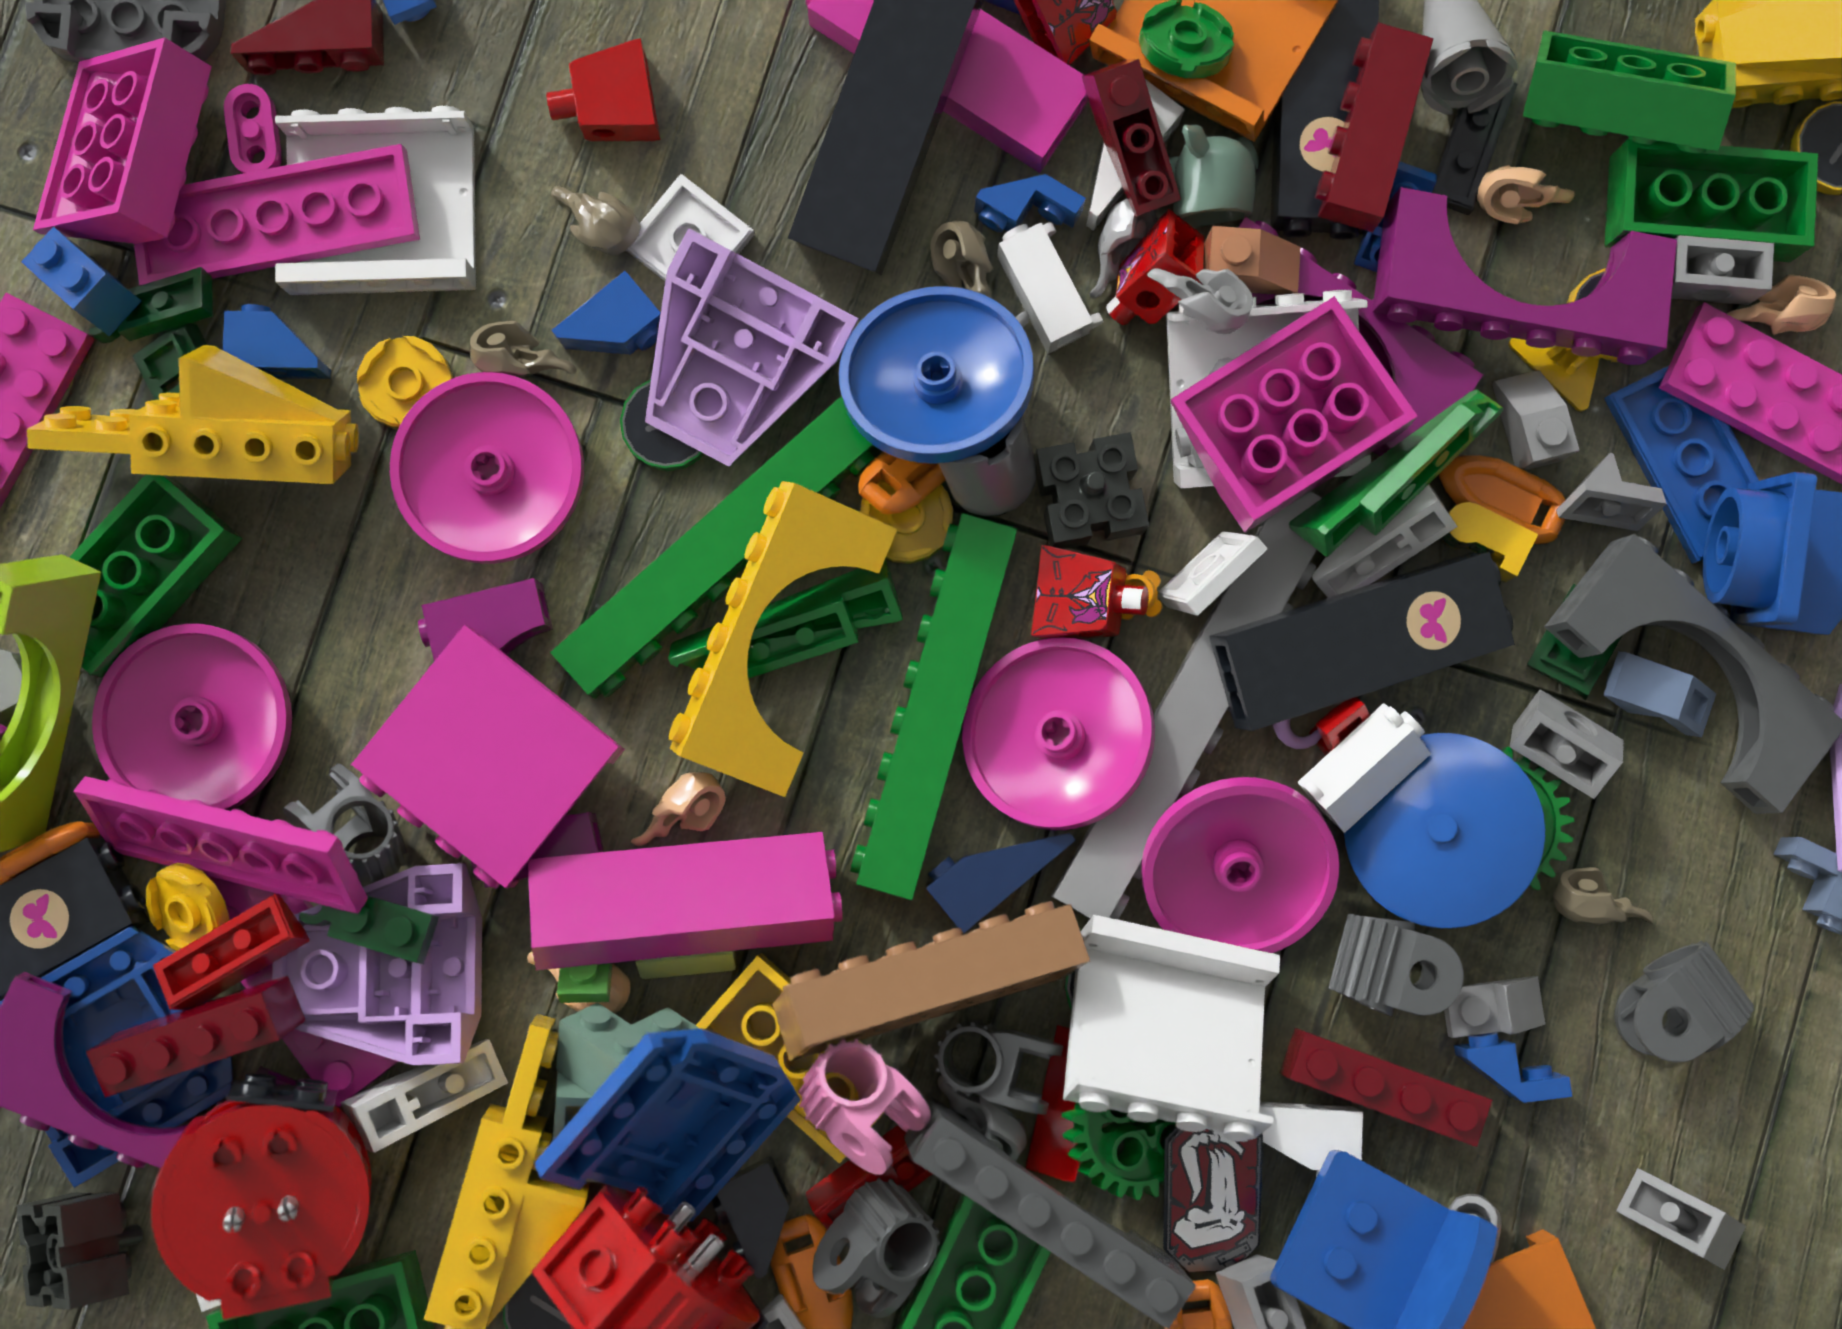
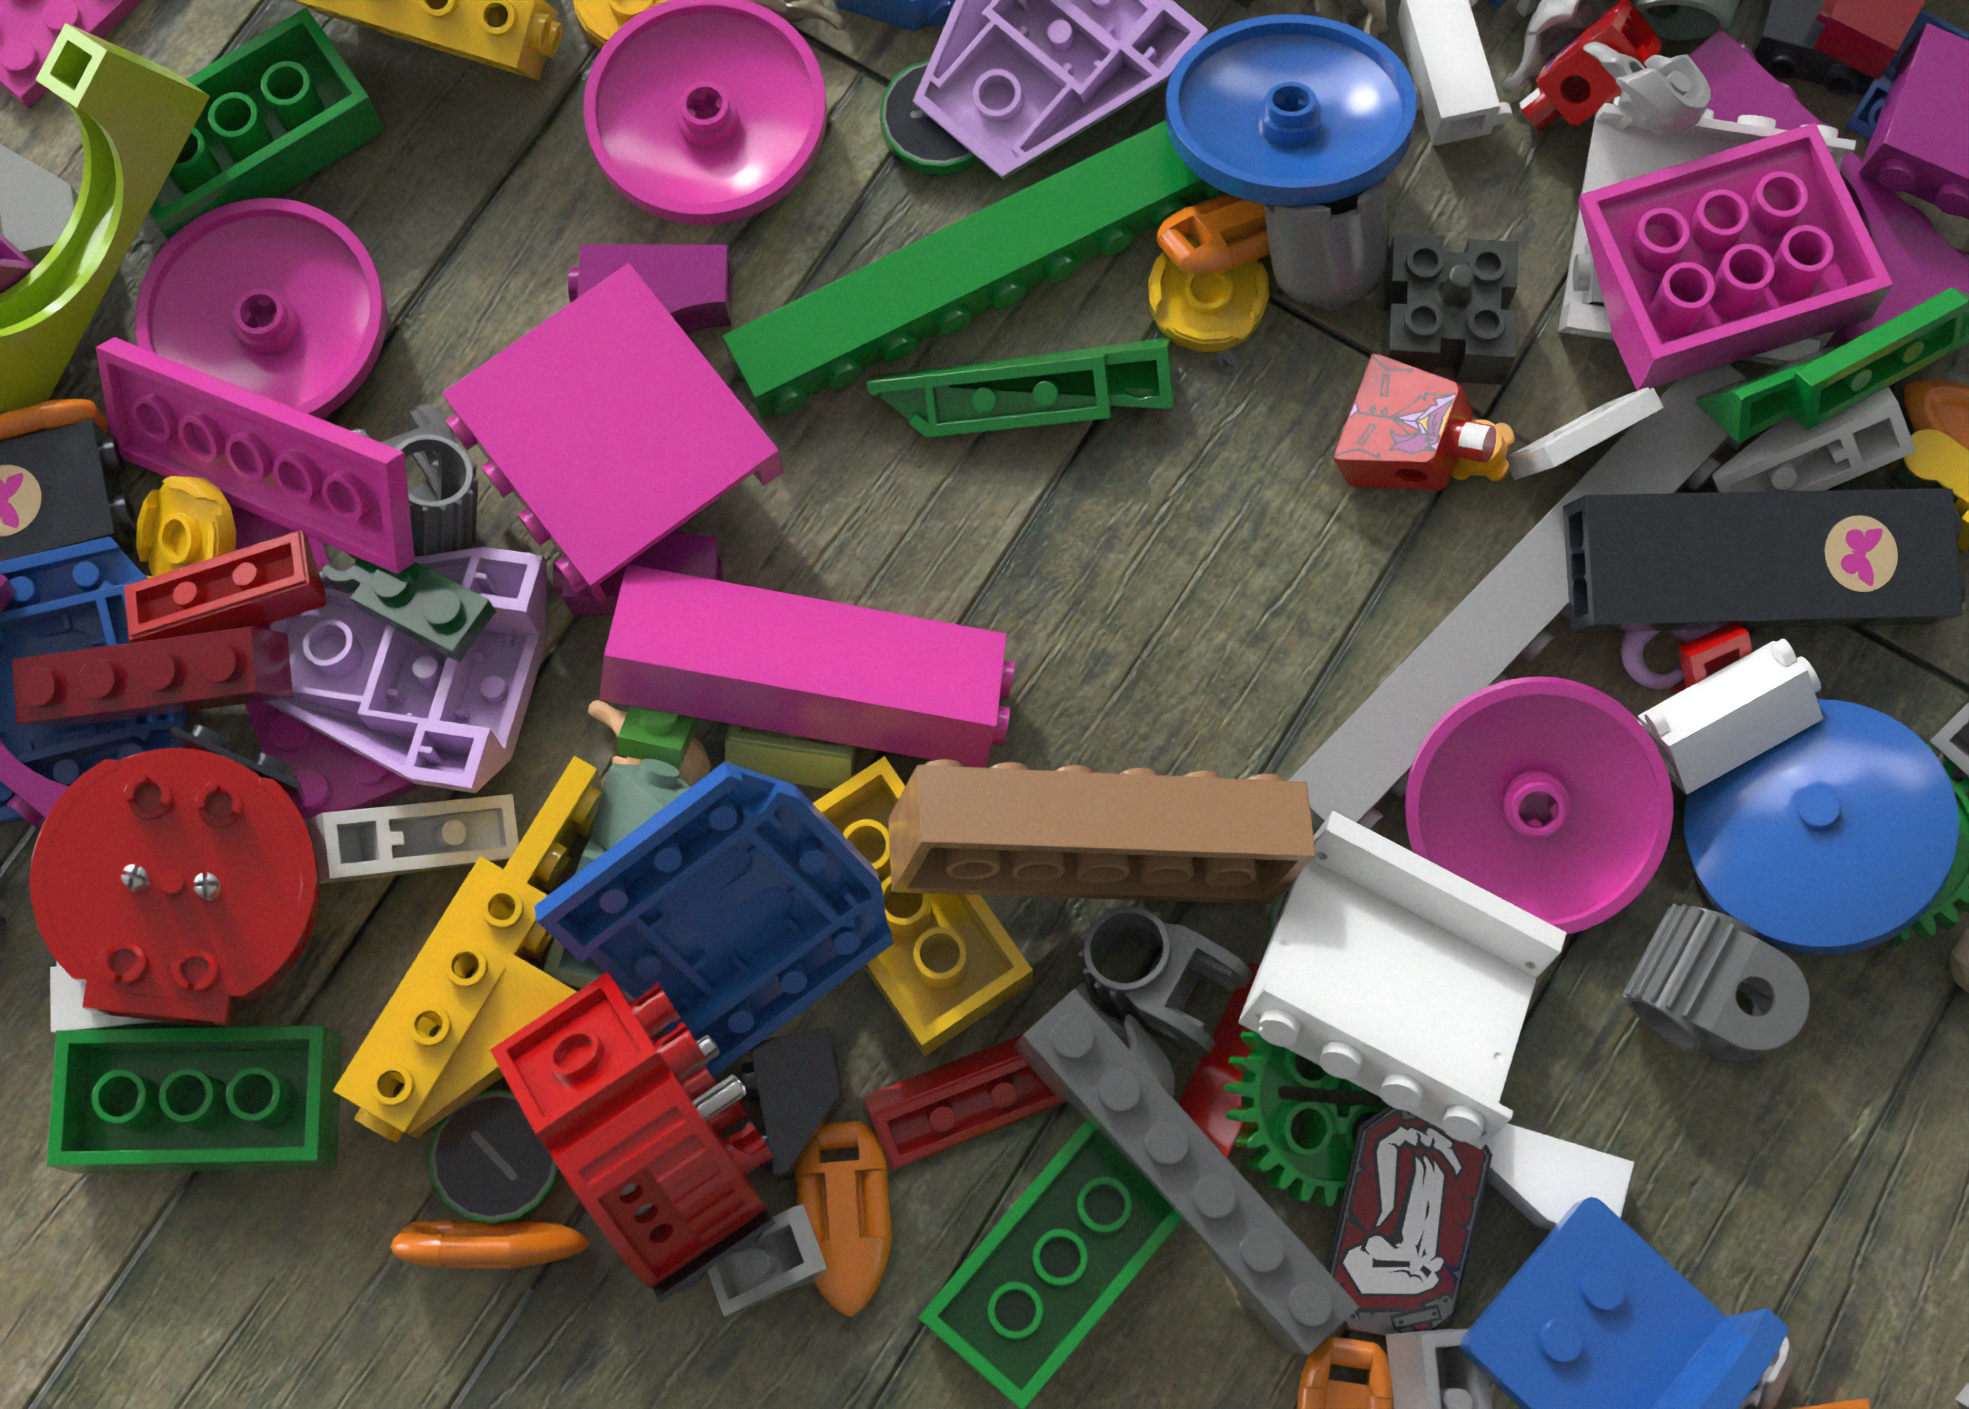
camera: 20 degrees right, 10 degrees down
light nougat piece [631,772,726,846] -> none
yellow arch [669,481,897,797] -> none
bright pink piece [798,1039,931,1175] -> none
dark grey piece [812,1178,940,1318] -> none
green brick [850,513,1017,900] -> none
dark blue slope [926,833,1076,934] -> none
dark pink dish [962,637,1155,830] -> none
nougat slope [1202,226,1301,295] -> none
dark red brick [1279,1028,1493,1147] -> none
light grey slope [1444,976,1545,1038] -> none
blue slope [1454,1032,1572,1103] -> none

